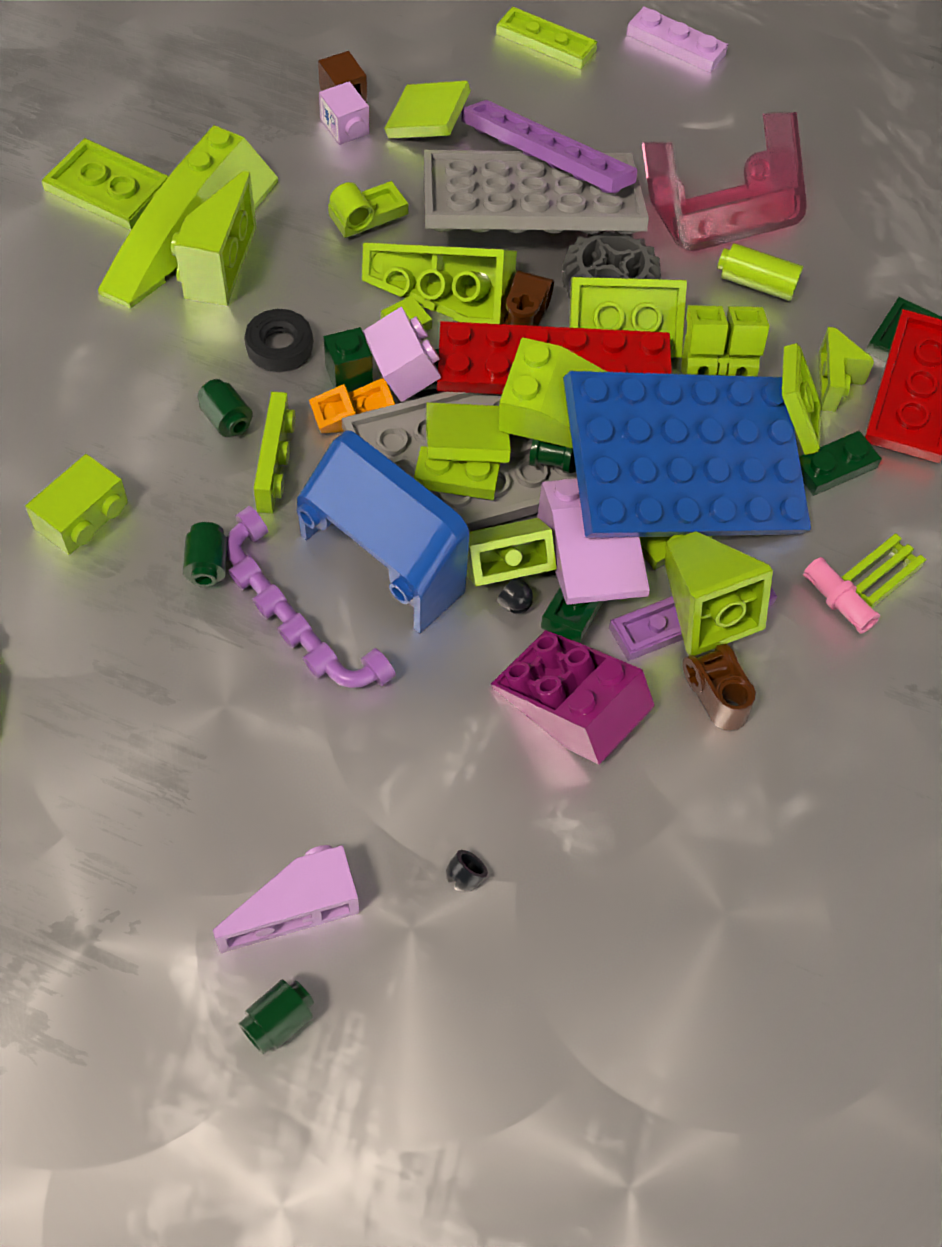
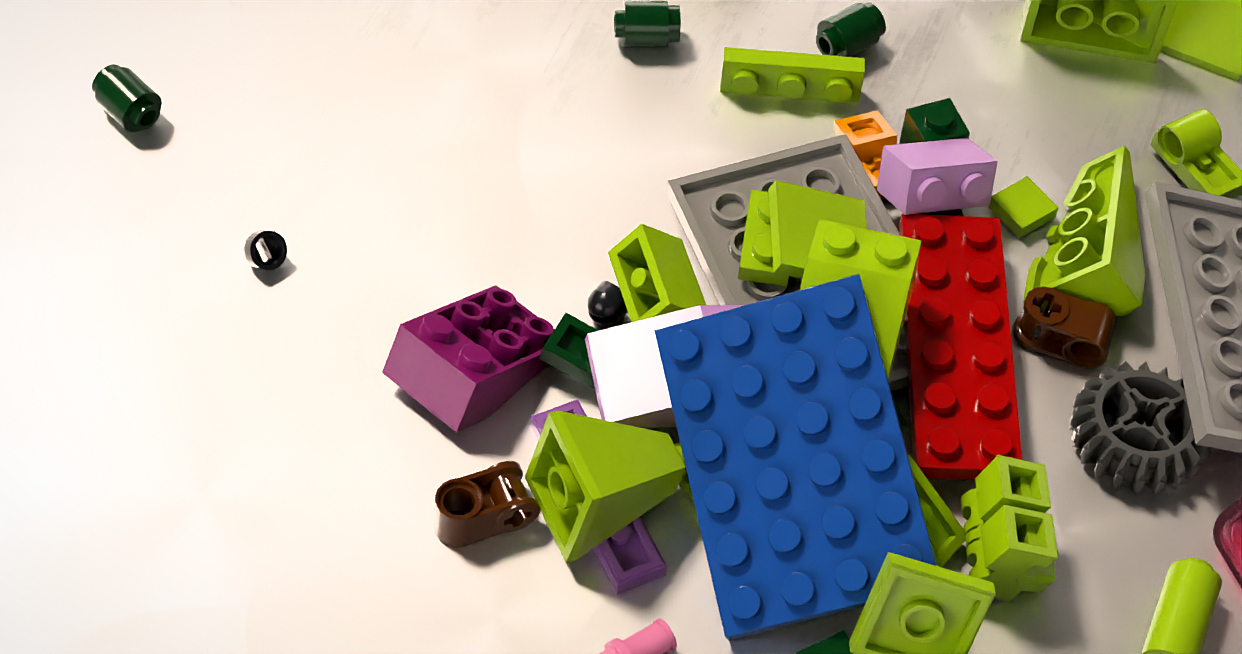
camera: 90 degrees right, 5 degrees down
lavender slope [213,845,359,954] -> none
medium lavender bar [227,506,396,688] -> none
black tyre [244,308,314,372] -> none
windscreen [297,430,469,634] -> none
lime plate [569,277,687,358] -> none

